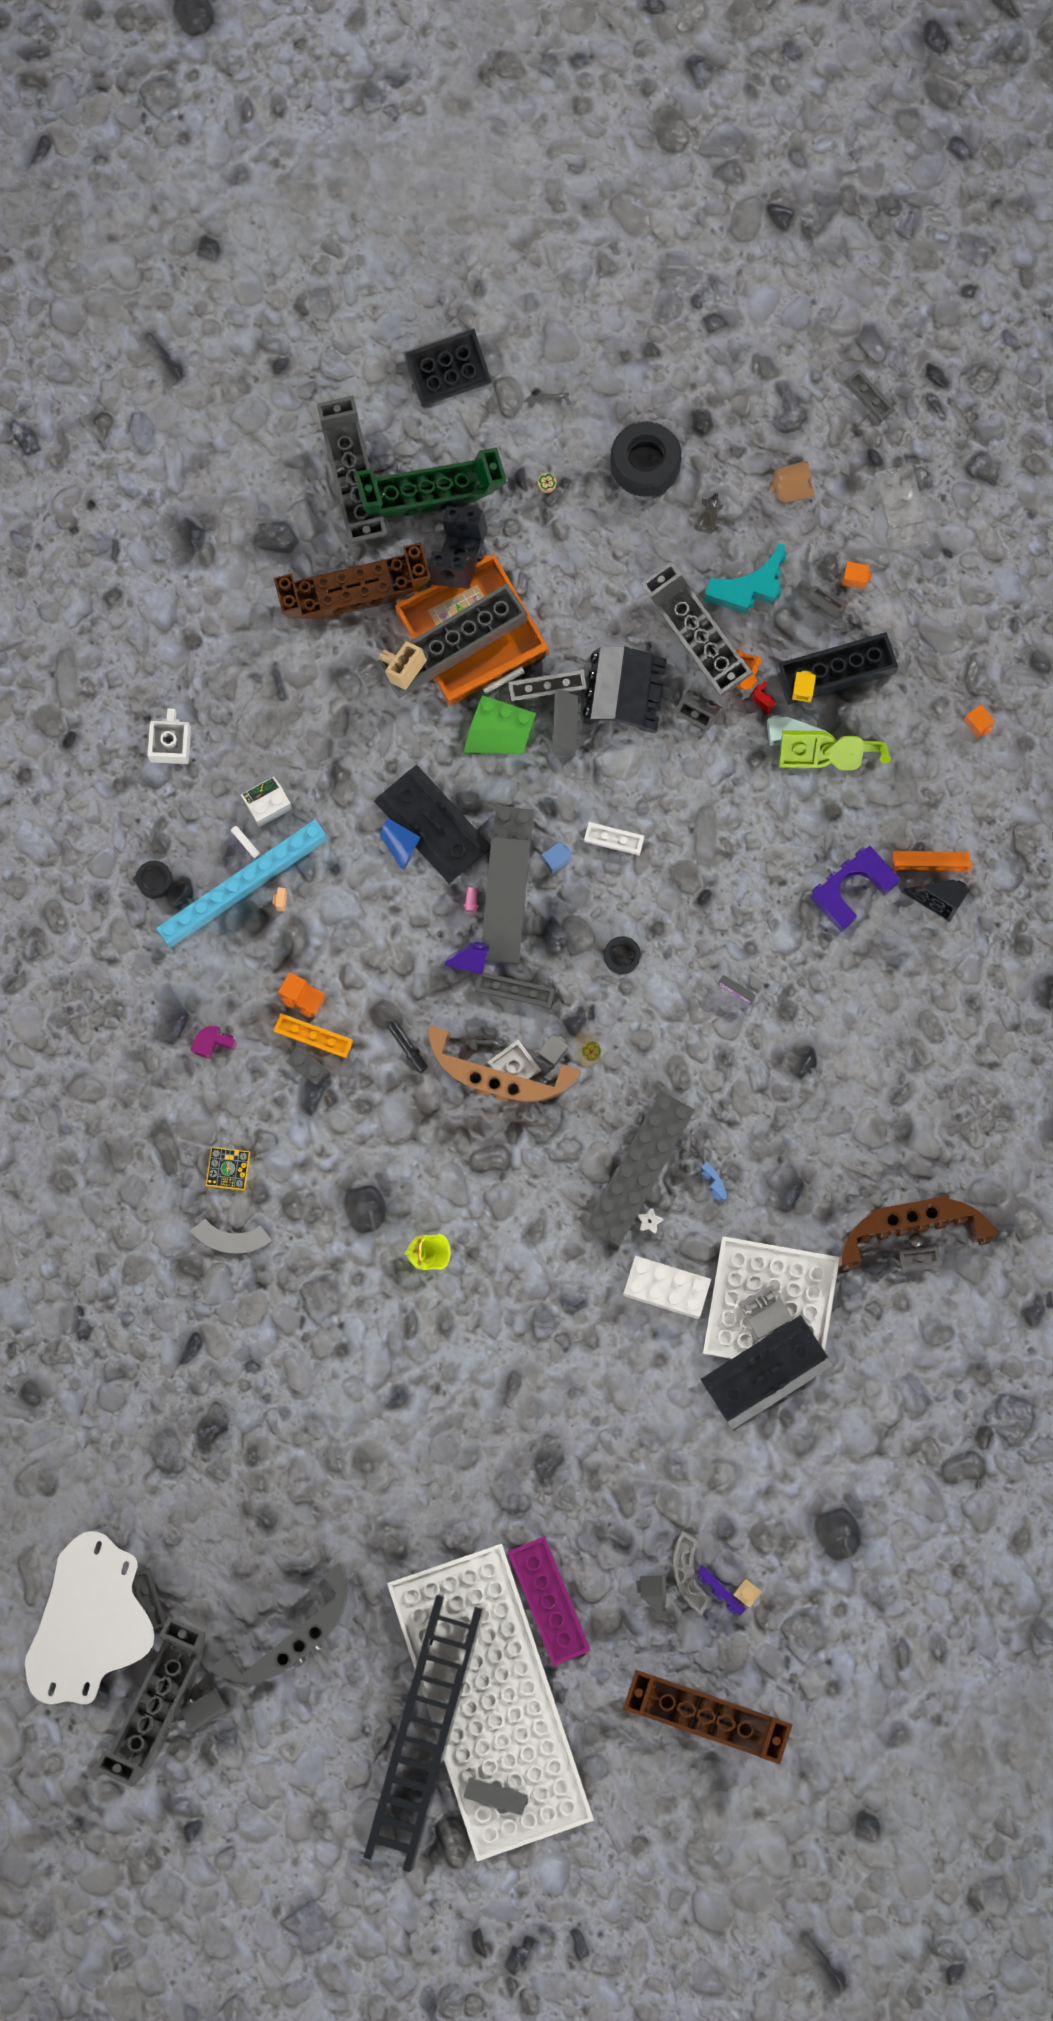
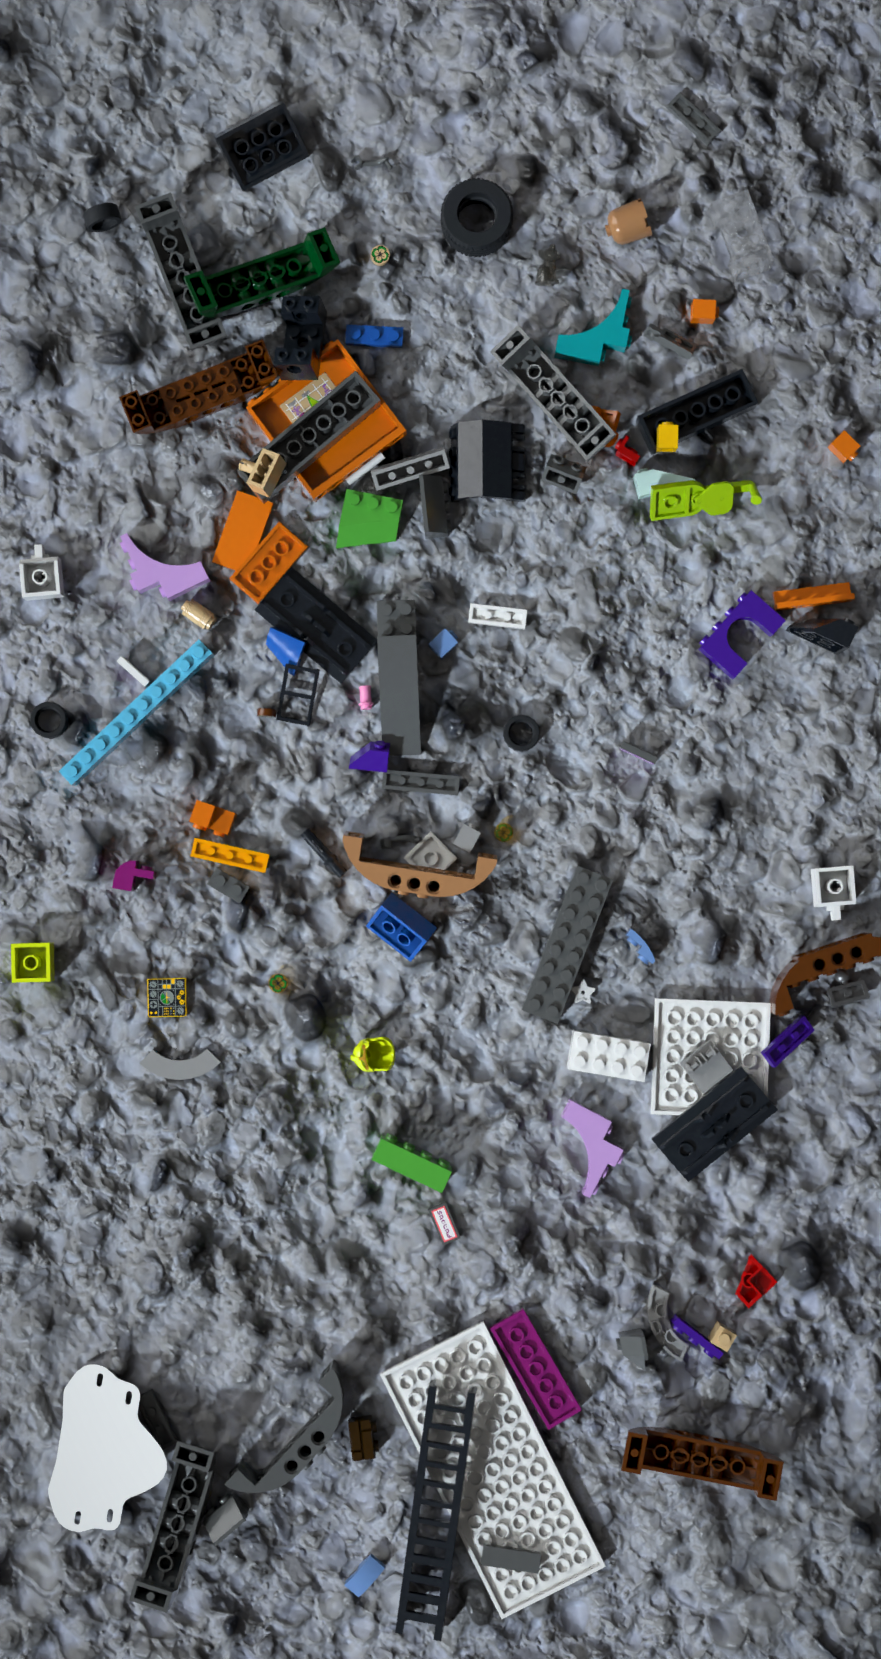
camera: 10 degrees left, 10 degrees up
white slope [241,777,292,827] -> none
light nougat plate [273,888,287,911] -> none
none -> neon yellow brick [11,942,55,983]
none -> black tyre [83,203,122,232]
none -> lavender arch [120,533,210,601]
none -> tan head [181,599,217,630]
none -> orange tile [212,490,274,571]
none -> orange tile [229,521,308,604]
none -> reddish brown tile [257,708,276,718]
none -> tile [268,973,288,993]
none -> black window [276,663,320,727]
none -> medium blue slope [344,1554,386,1597]
none -> blue plate [345,324,403,348]
none -> dark brown brick [348,1415,379,1461]
none -> blue slope [366,893,437,962]
none -> bright green brick [371,1133,452,1193]
none -> tile [428,1202,461,1245]
none -> lavender arch [561,1099,624,1198]
none -> red slope [735,1254,778,1309]
none -> dark purple plate [761,1015,815,1068]
none -> white hinge [811,866,856,921]

